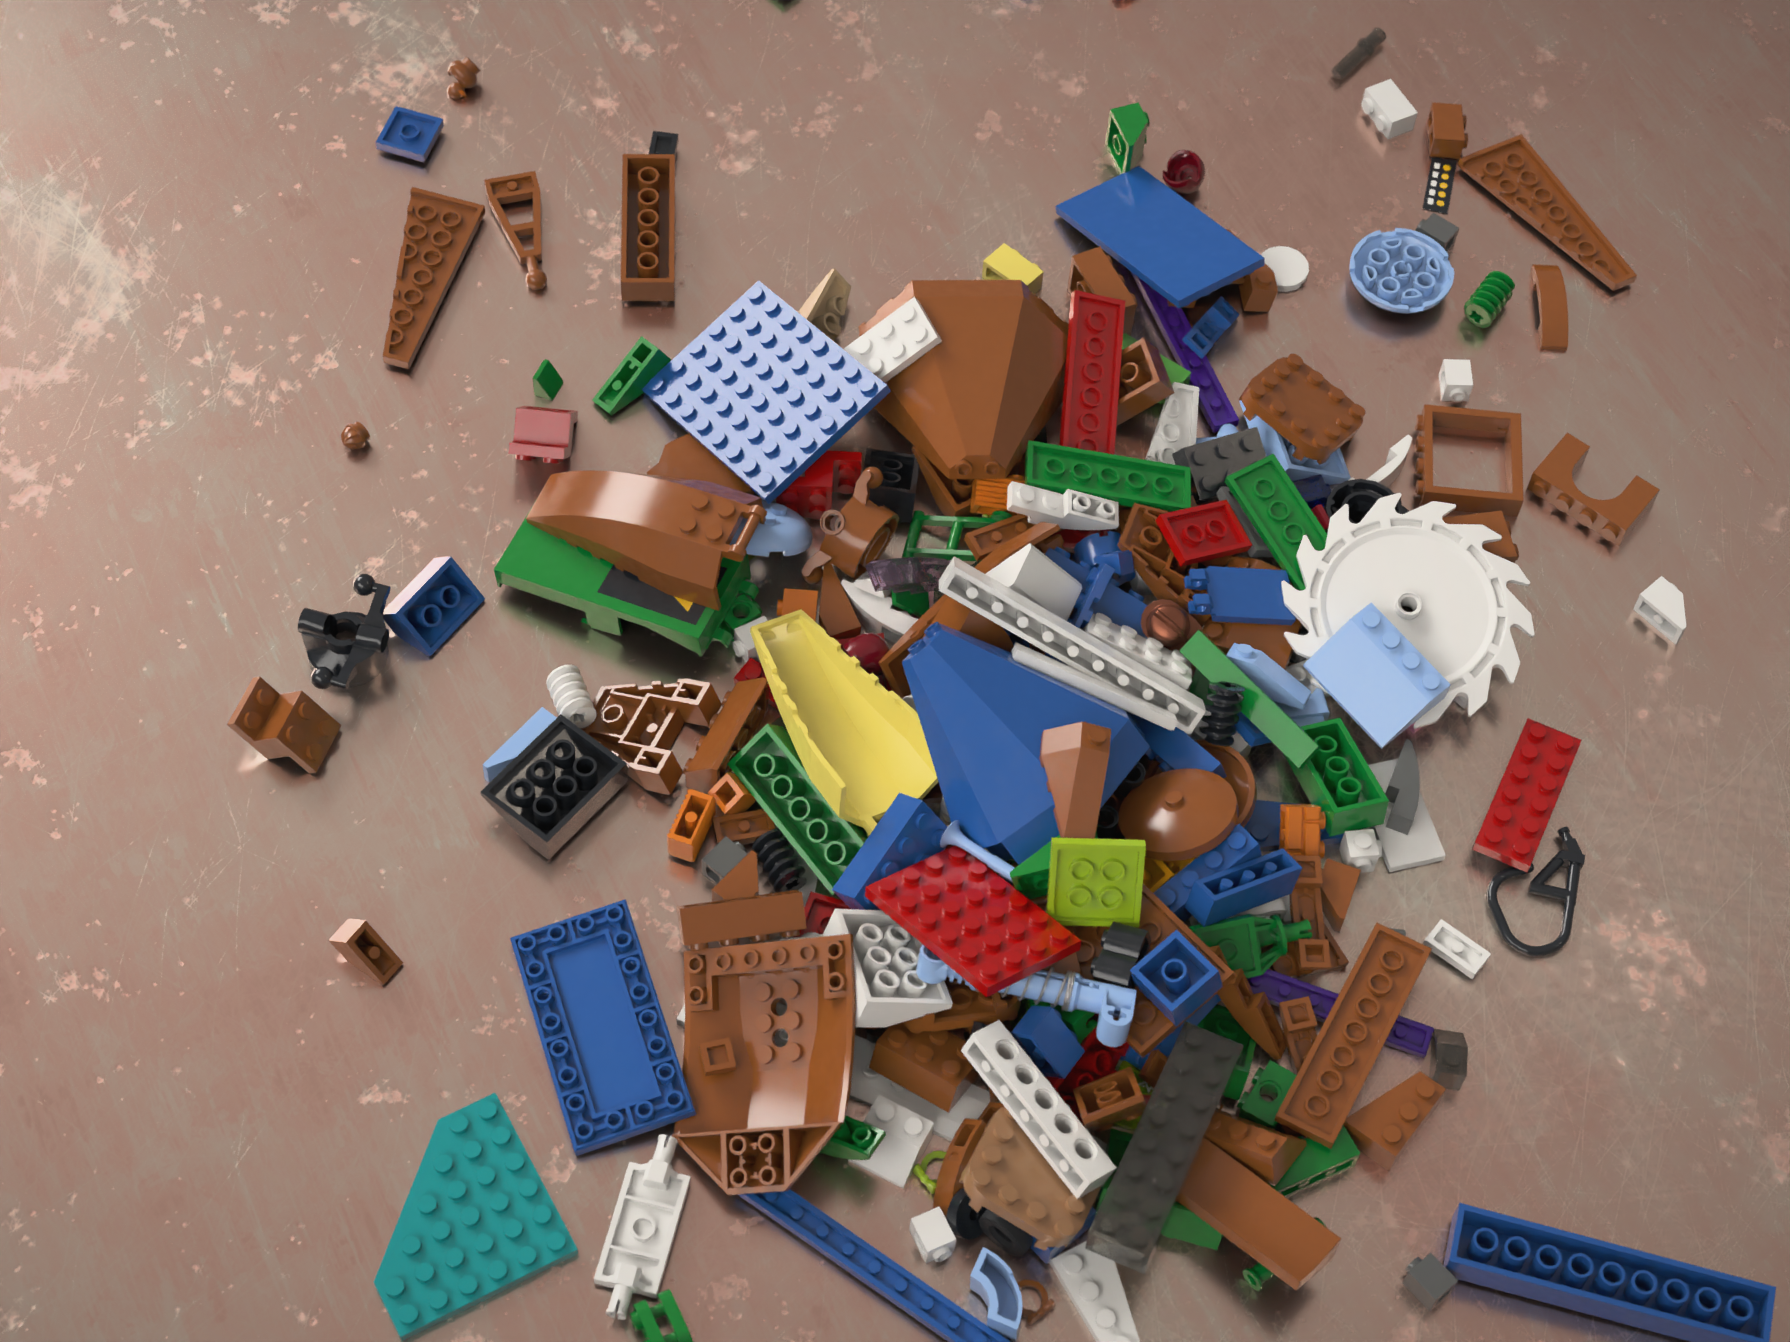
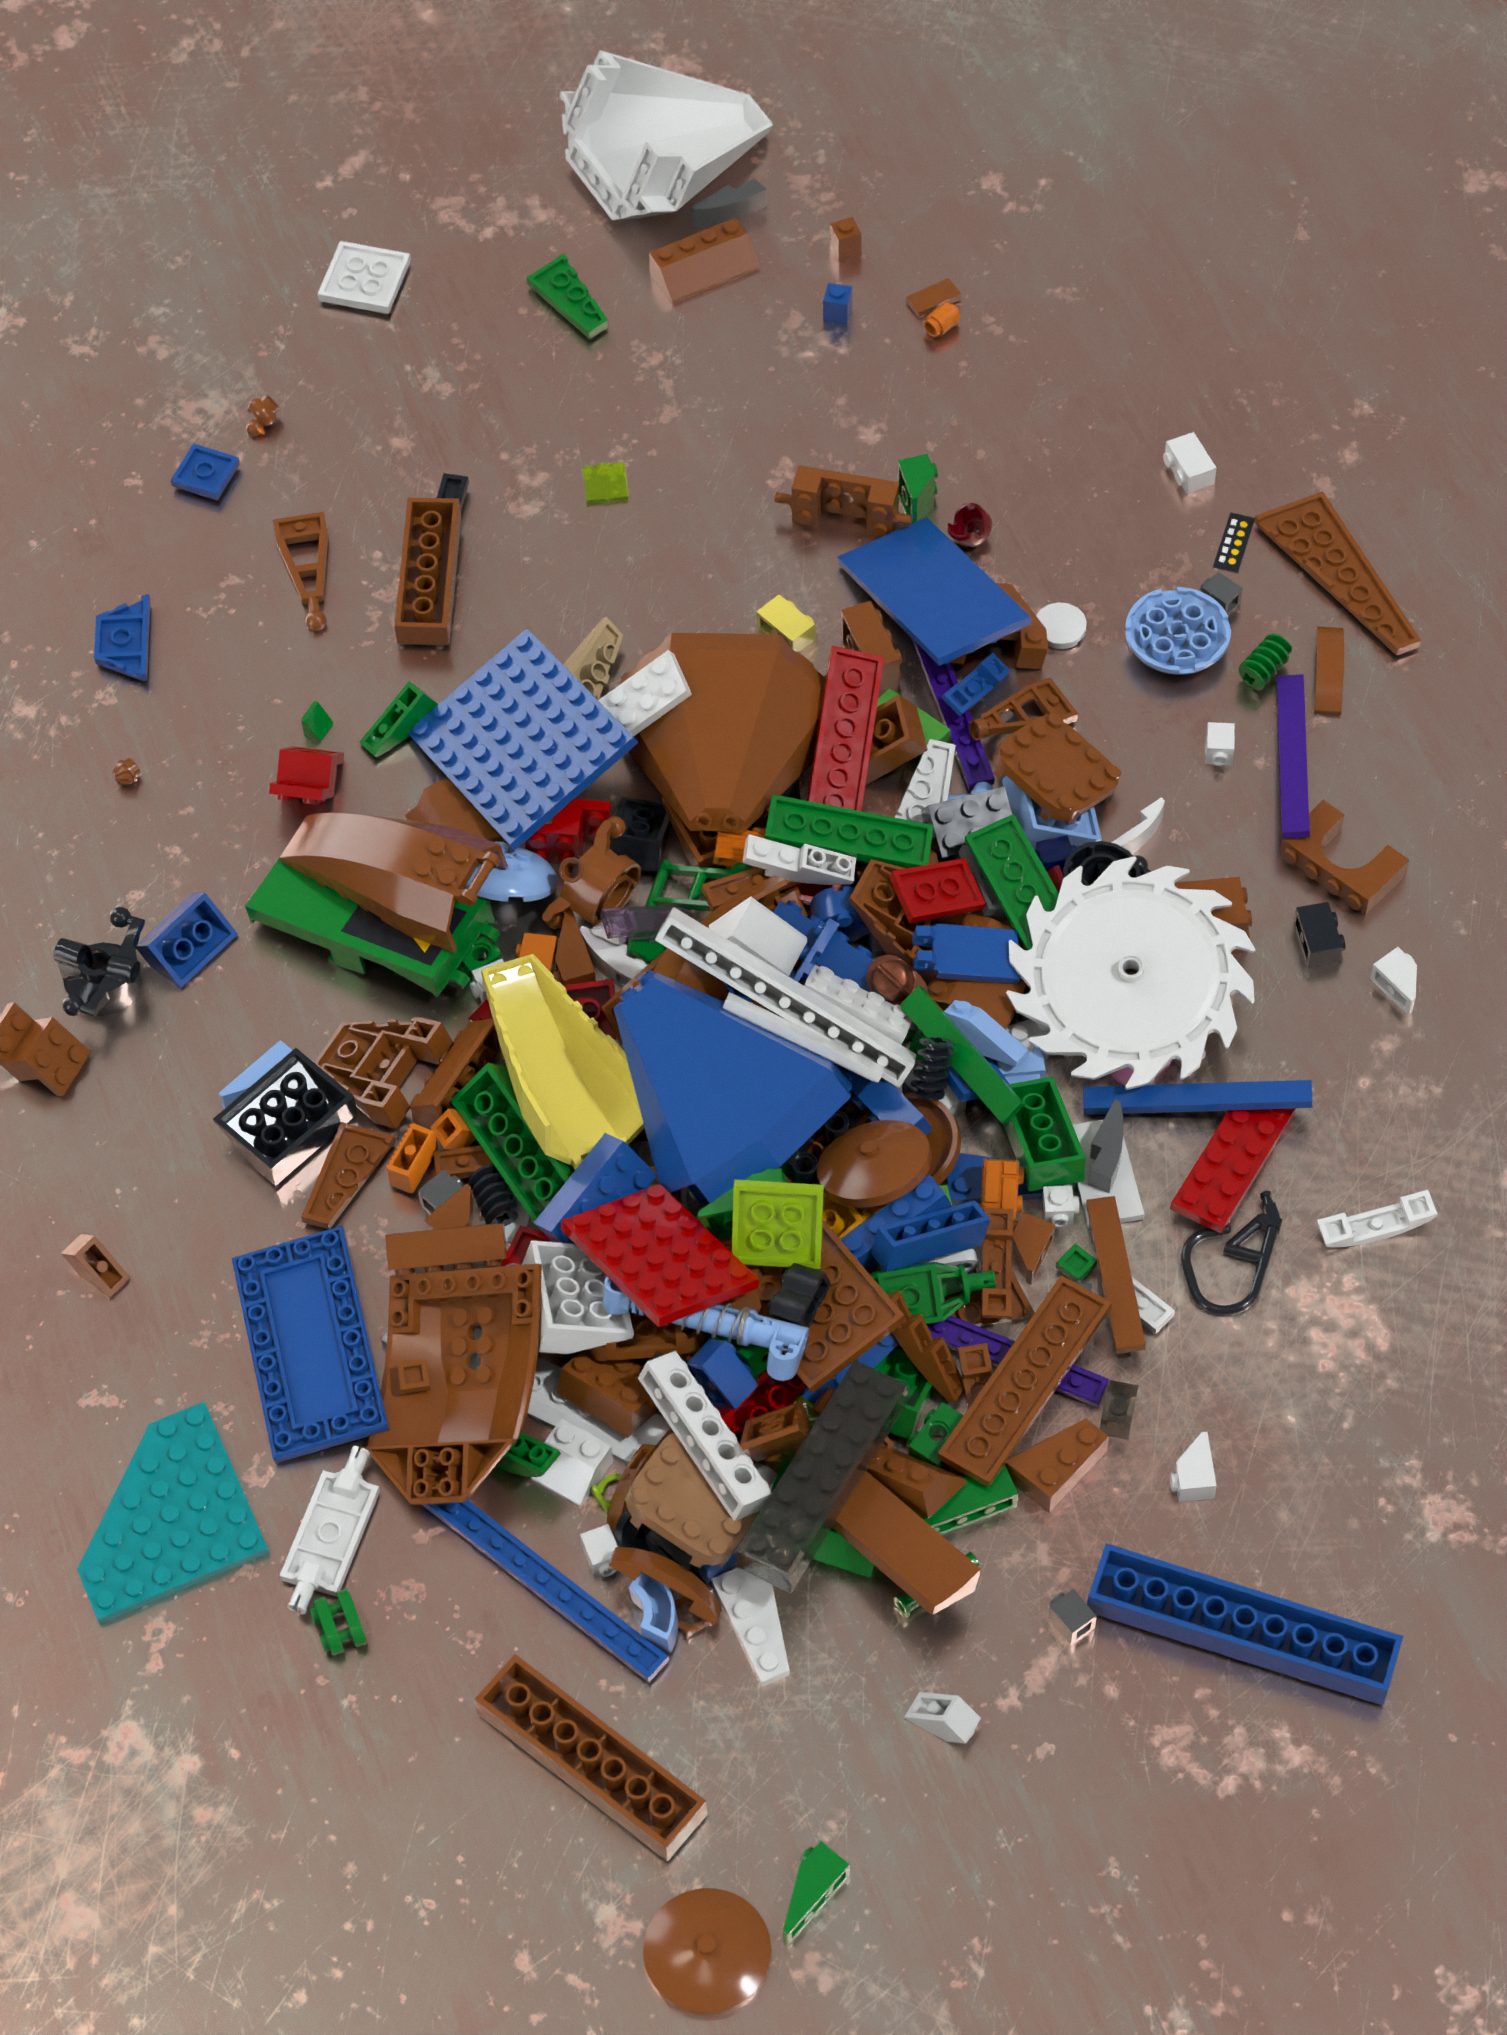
camera: 10 degrees right, 0 degrees up
dark orange wing [383,187,485,369] -> none
white piece [546,664,597,729] -> none
dark red helmet [842,633,889,677] -> none
light blue piece [940,820,1015,886] -> none
dark orange wedge [1039,721,1111,839] -> none
blue slope [1093,550,1134,575] -> none
blue brick [1130,930,1223,1026] -> none
light blue slope [1303,602,1451,749] -> none
clear smoke axle [1331,27,1386,79] -> none
dark orange window [1415,404,1524,517] -> none
dark orange brick [1427,102,1468,159] -> none
none -> blue wing [94,594,150,681]
none -> dark orange wing [301,1122,396,1229]
none -> clear neon green piece [582,462,628,504]
none -> dark orange slope [609,1547,721,1626]
none -> dark orange brick [774,465,912,537]
none -> dark orange plate [968,677,1078,741]
none -> green plate [1056,1243,1097,1282]
none -> blue tile [1083,1080,1313,1115]
none -> dark orange tile [1086,1196,1146,1354]
none -> white slope [1170,1432,1217,1502]
none -> dark purple tile [1277,674,1310,839]
none -> black brick [1293,902,1346,968]
none -> white slope [1317,1190,1438,1247]

